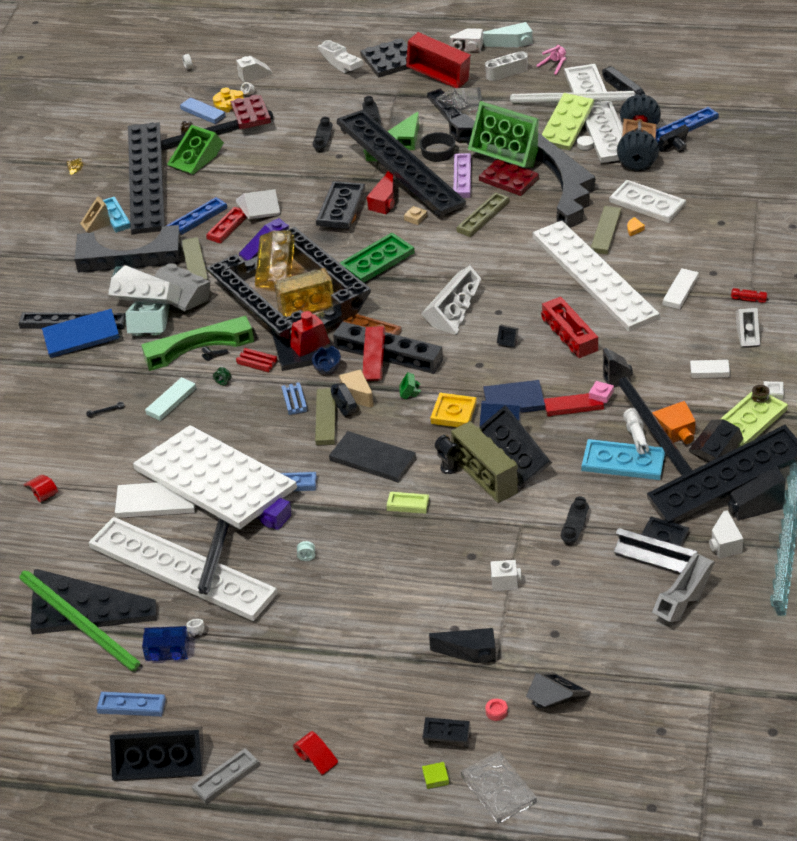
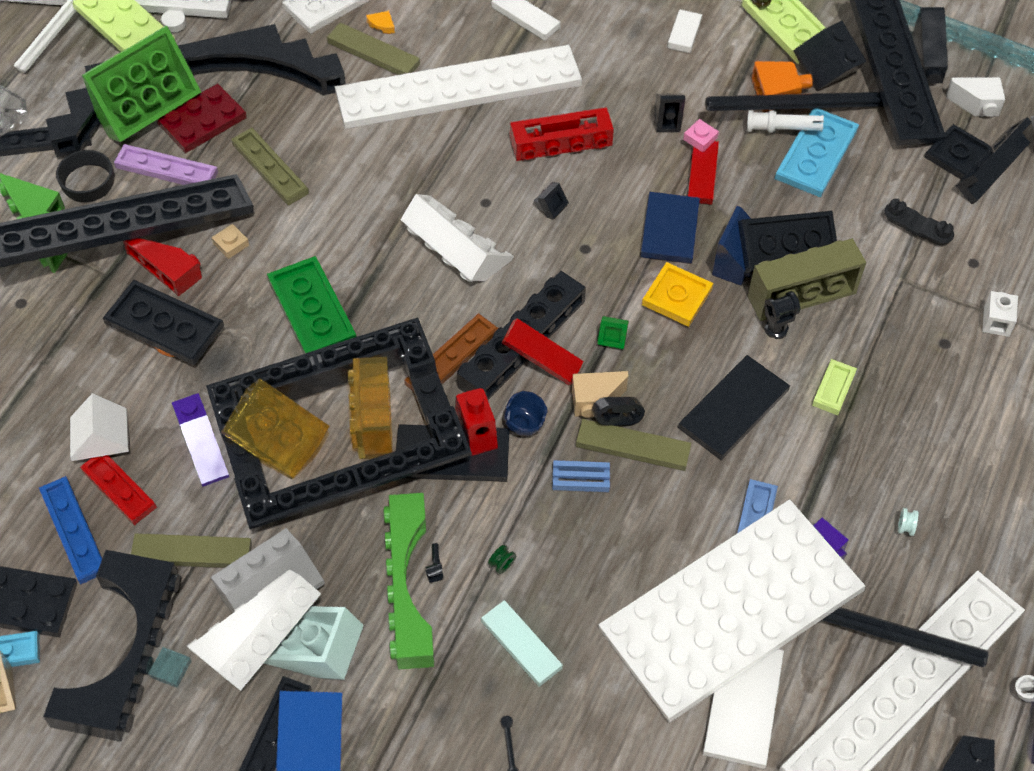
camera: 80 degrees left, 15 degrees up
red tile [236,348,277,372] -> none

